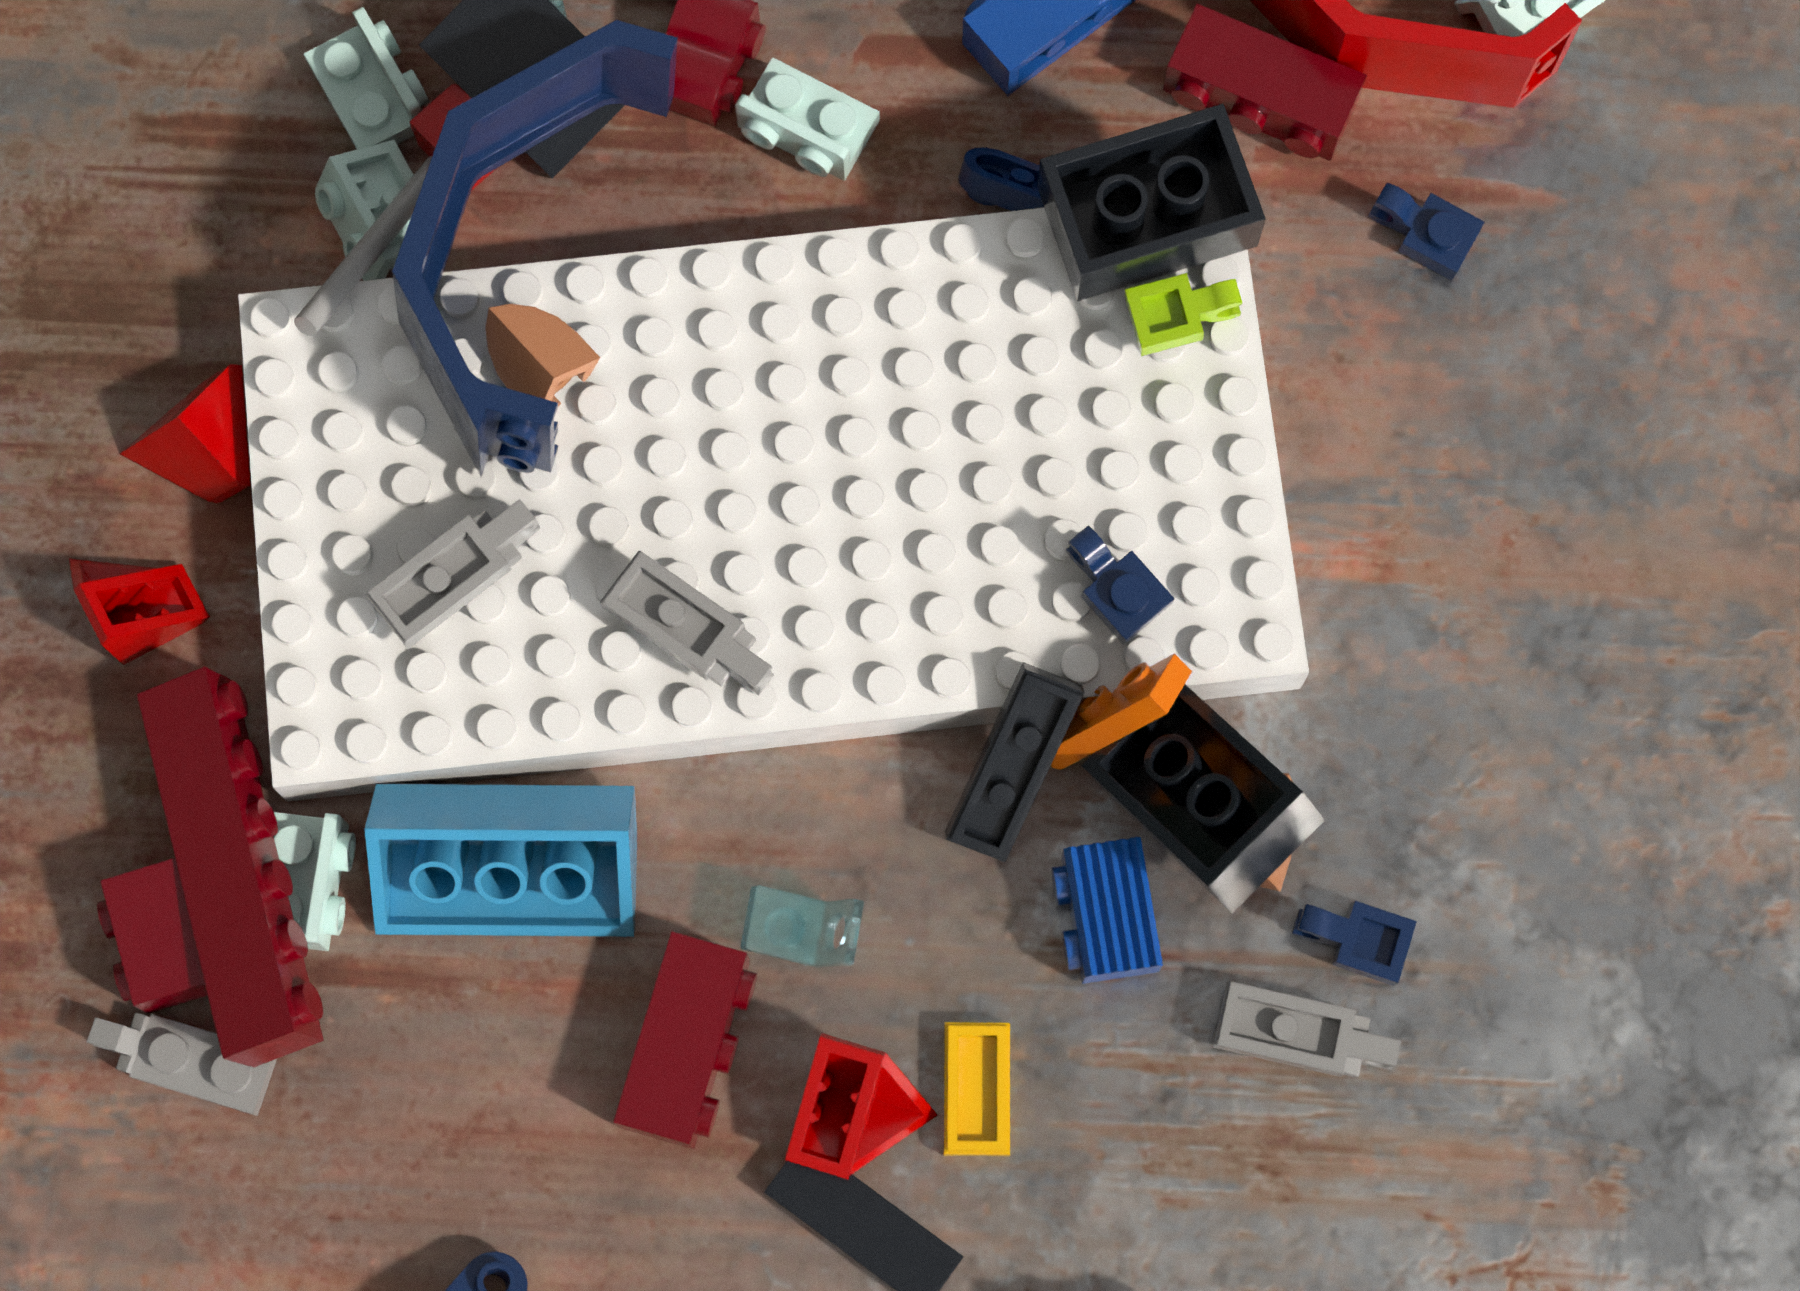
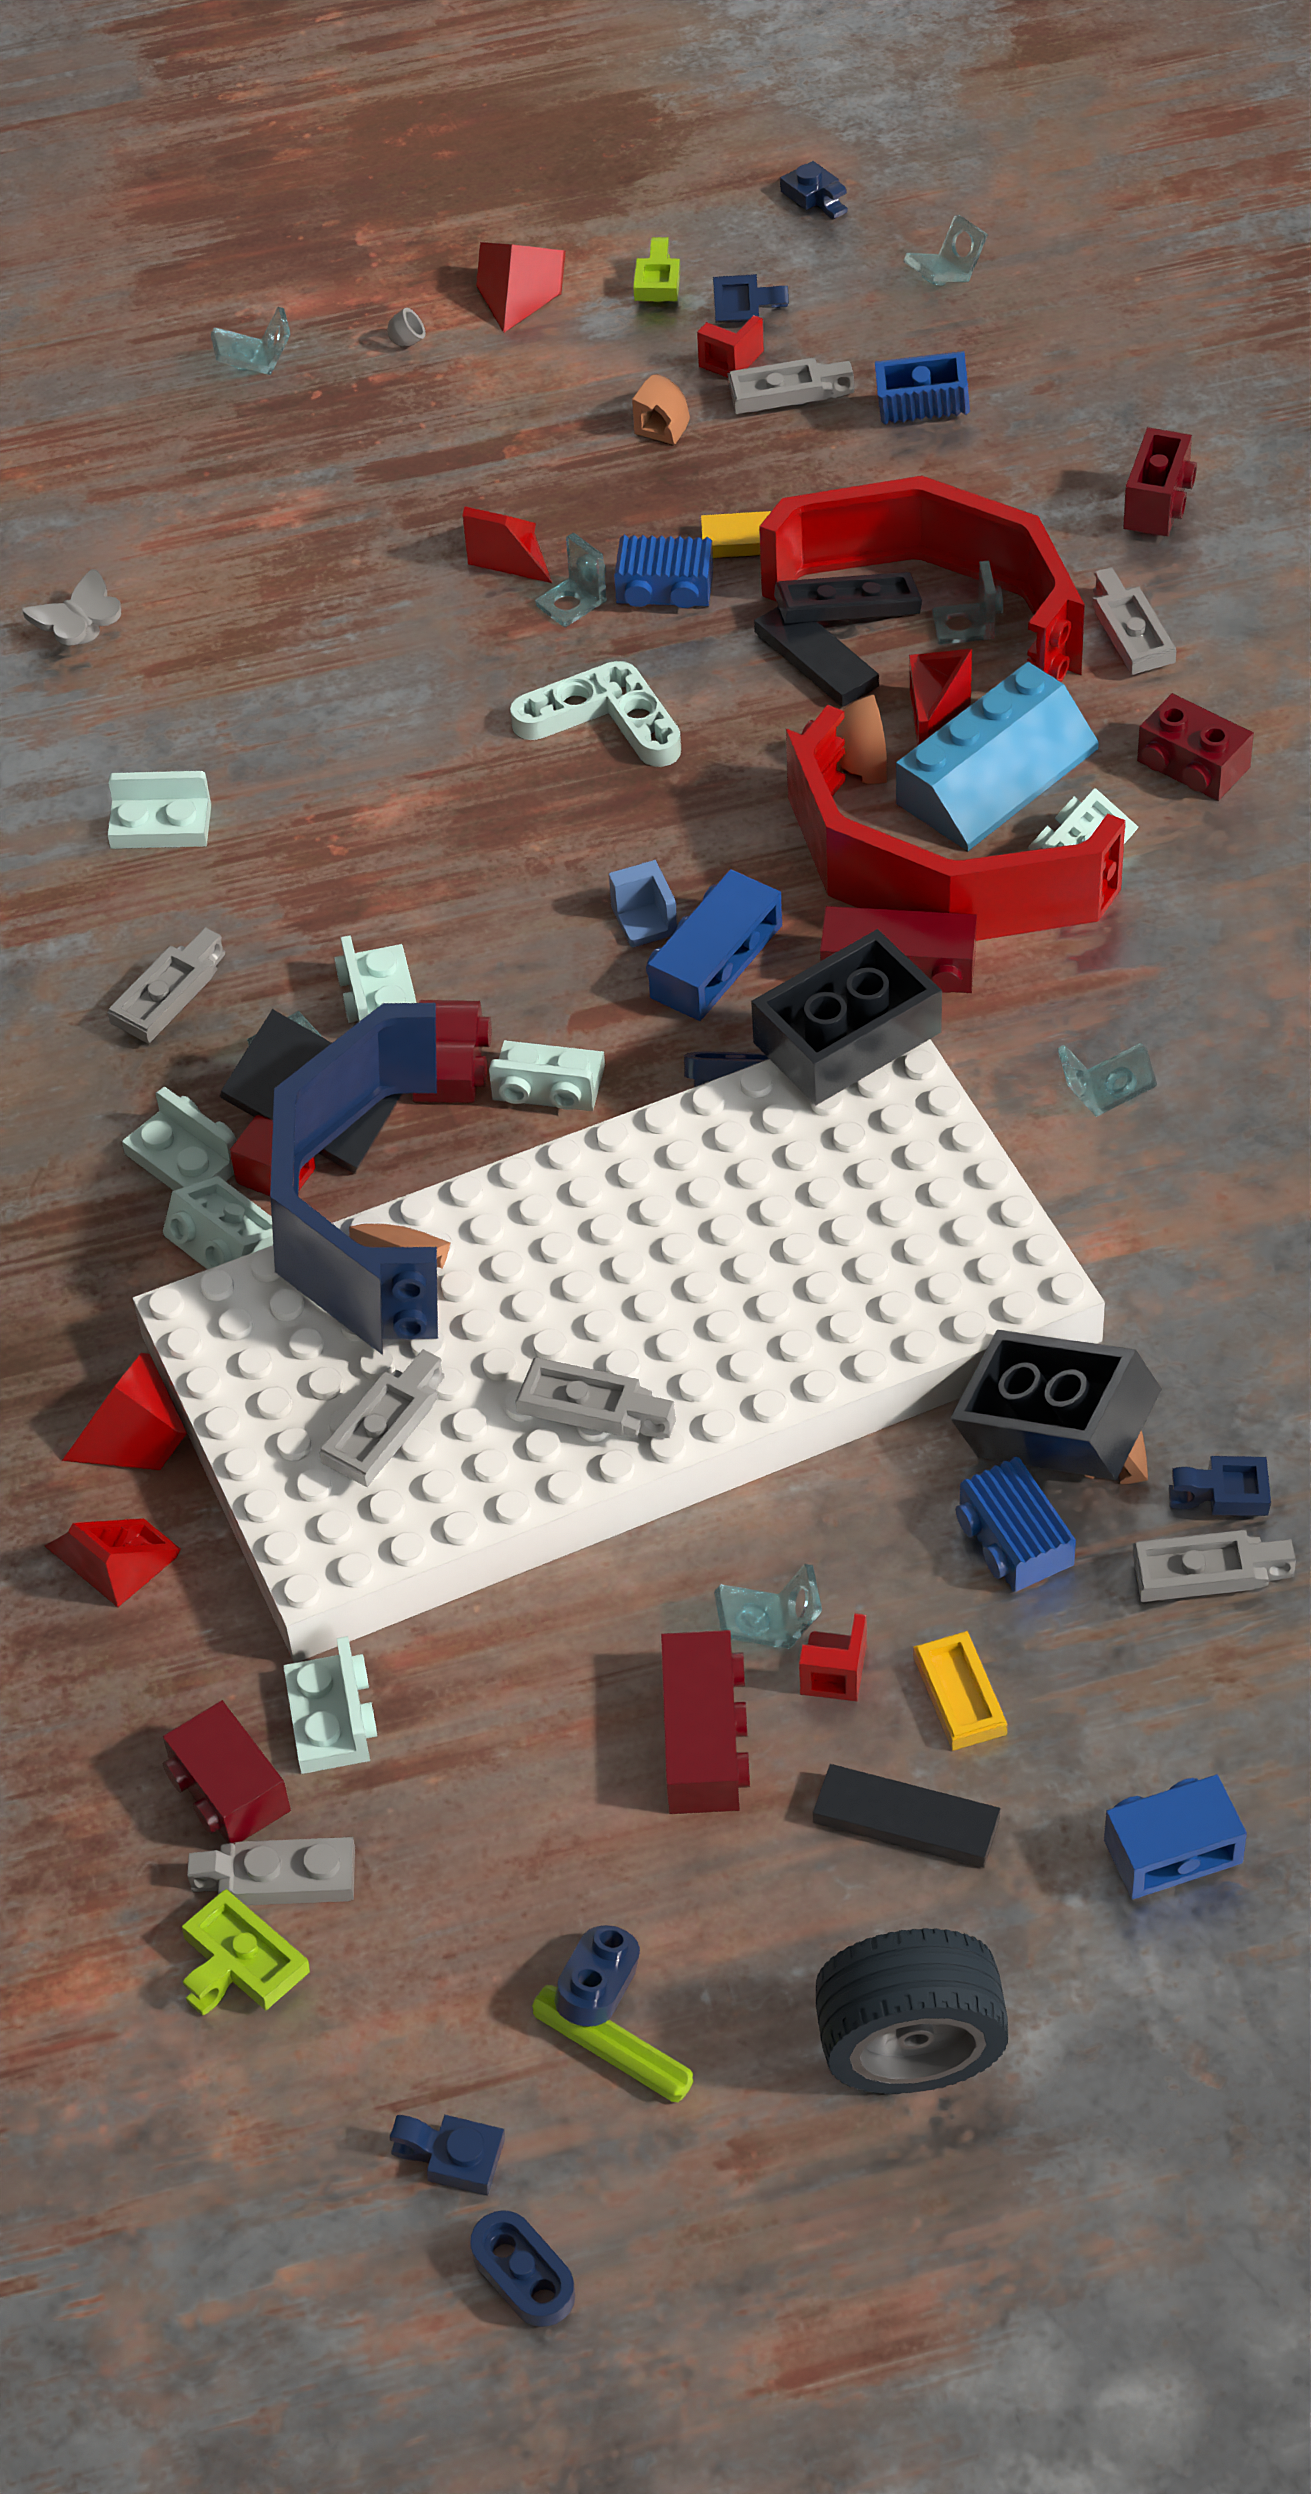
camera: 15 degrees left, 25 degrees down
dark red brick [137,666,324,1067] -> none
light grey bar [294,156,432,336] -> none
dark azure slope [365,784,637,937] -> none
red slope [785,1033,938,1179] -> none
black tile [945,662,1085,862] -> none
orange hinge [1050,653,1192,770] -> none
dark blue plate [1065,525,1175,645] -> none
lime plate [1125,273,1243,356] -> none
dark blue plate [1368,182,1485,281] -> none
none -> lime plate [182,1889,310,2016]
none -> red panel [799,1613,867,1702]
none -> clear light blue bracket [1057,1043,1157,1117]

